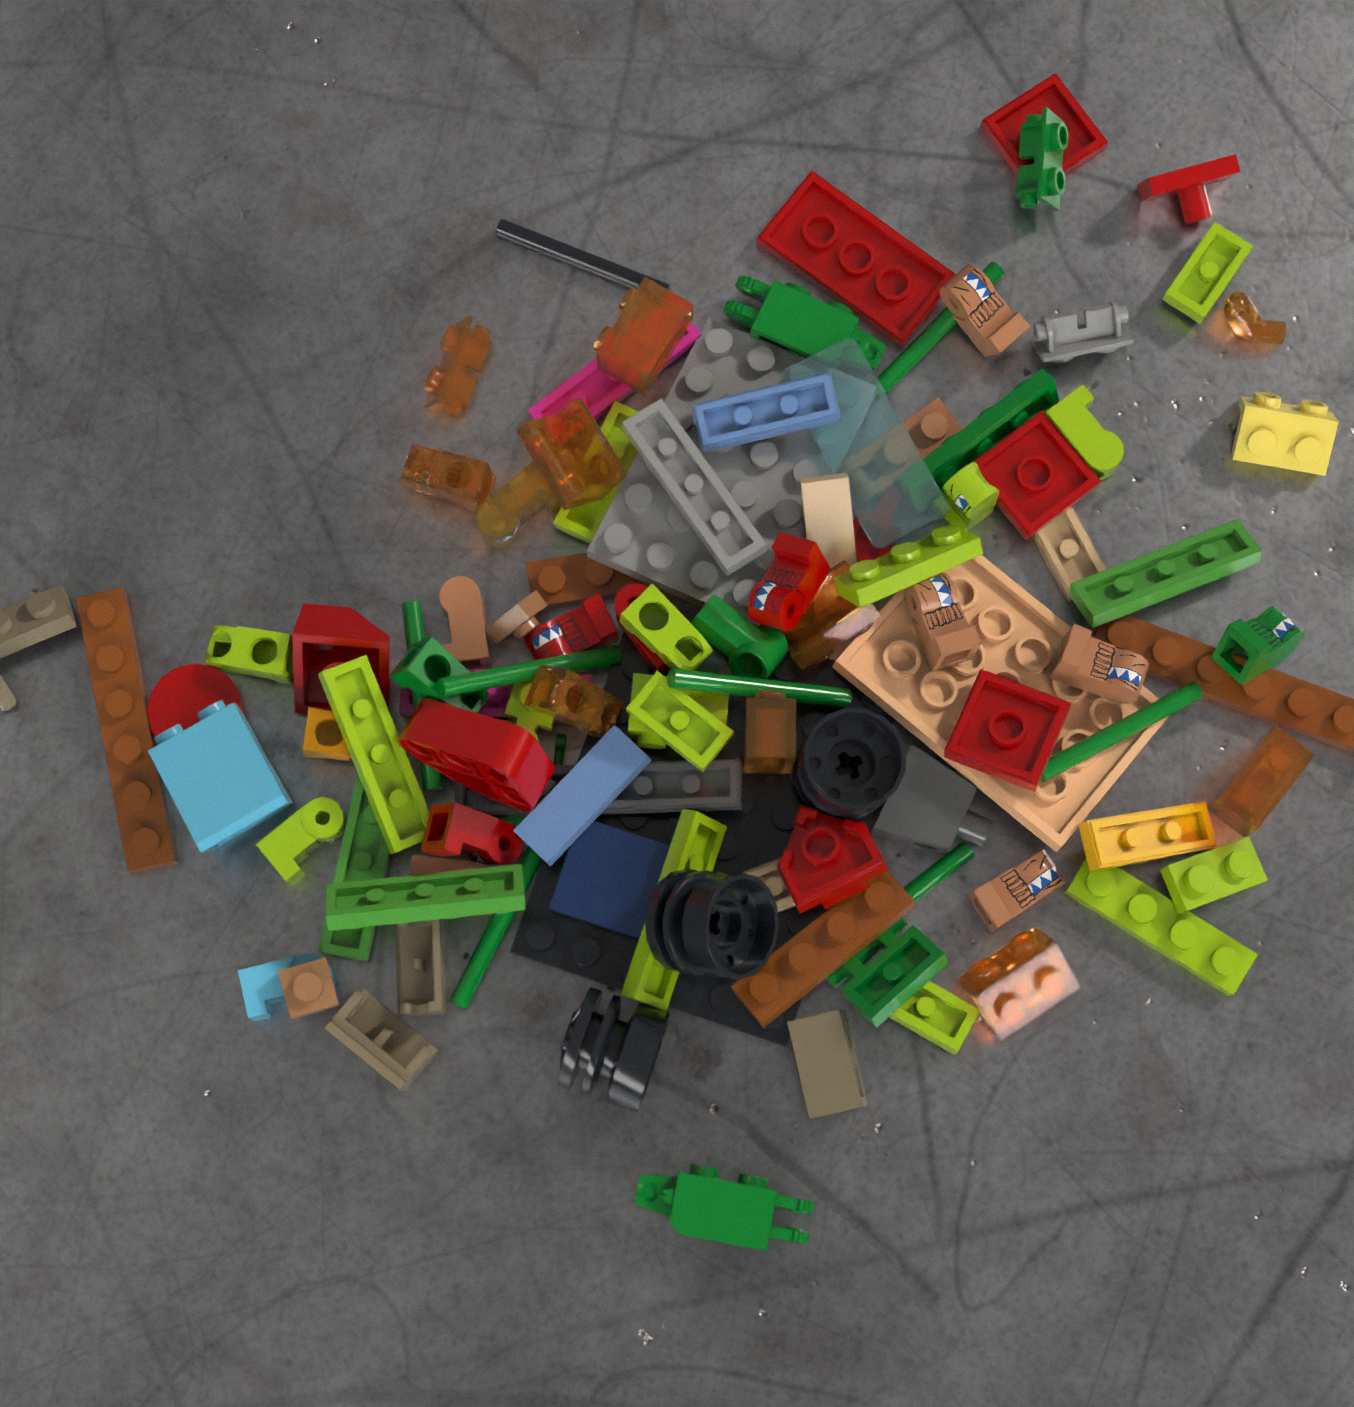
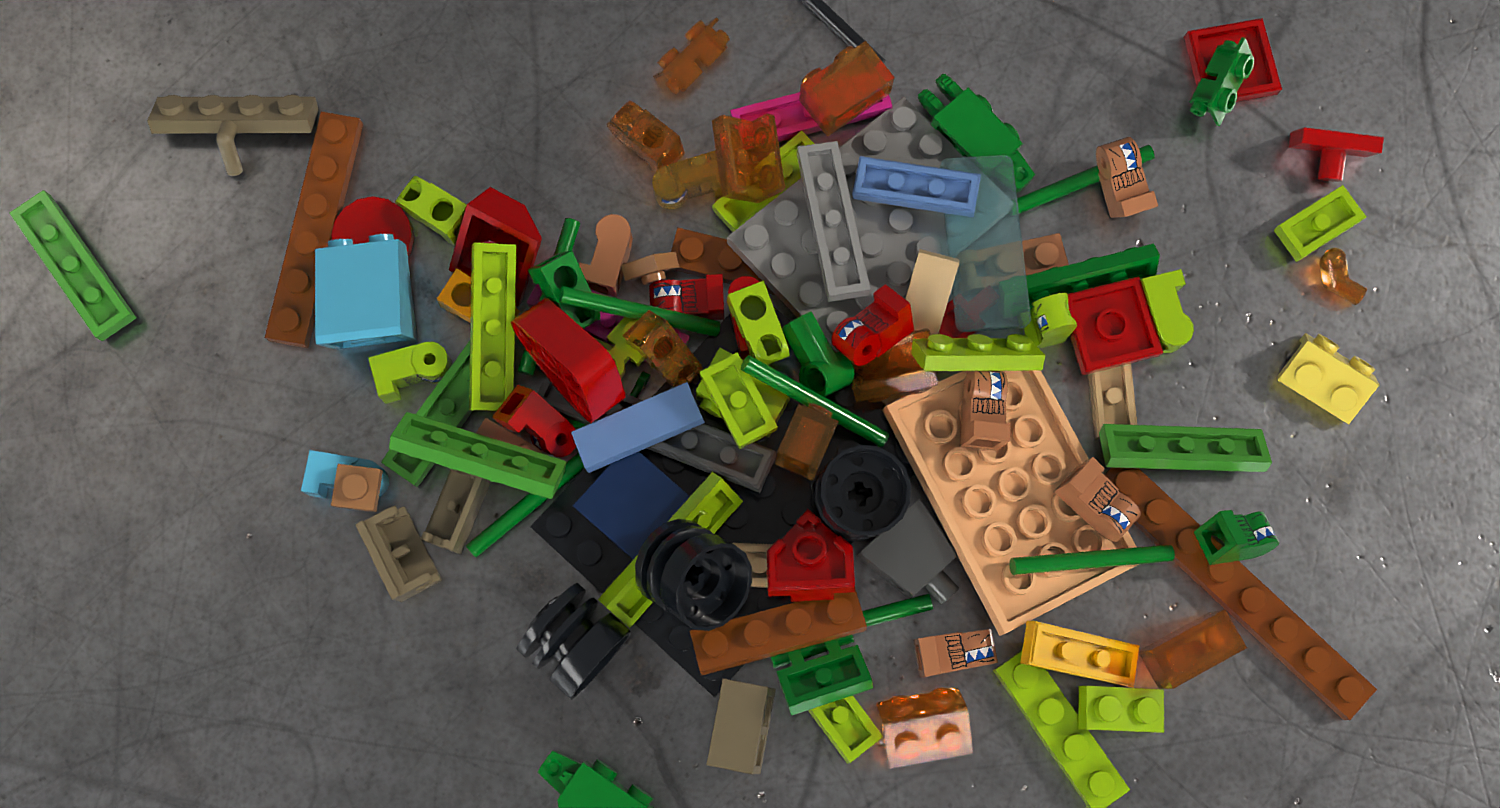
camera: 20 degrees right, 0 degrees up
red tile [756,170,956,350] -> none
red tile [944,669,1072,792] -> none
light grey hinge [1031,301,1134,363] -> none

